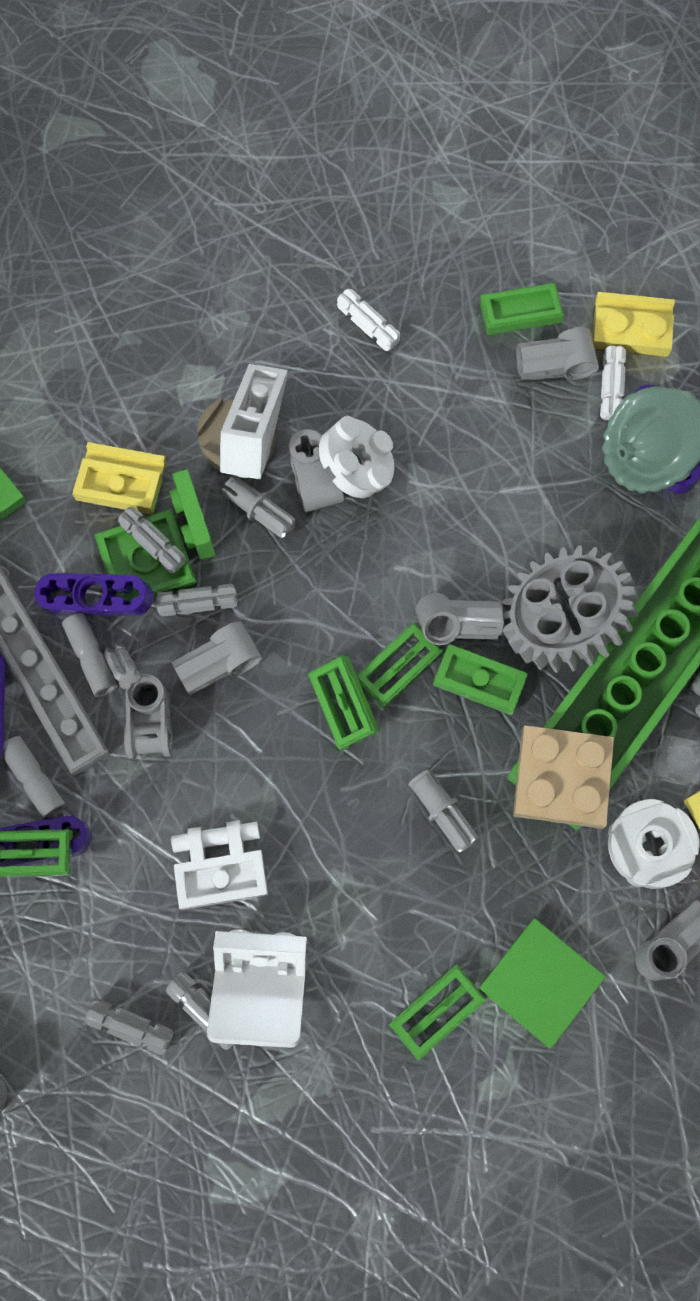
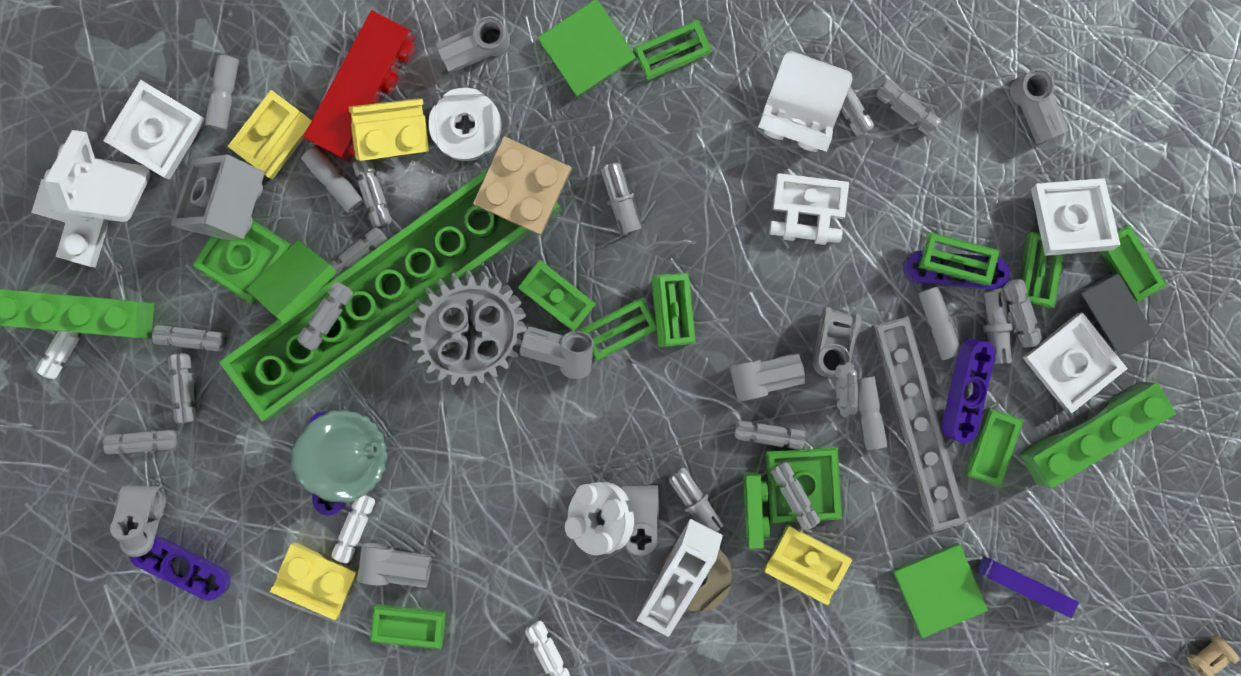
camera: 170 degrees left, 15 degrees up
dark purple beam [34,573,154,616] -> none

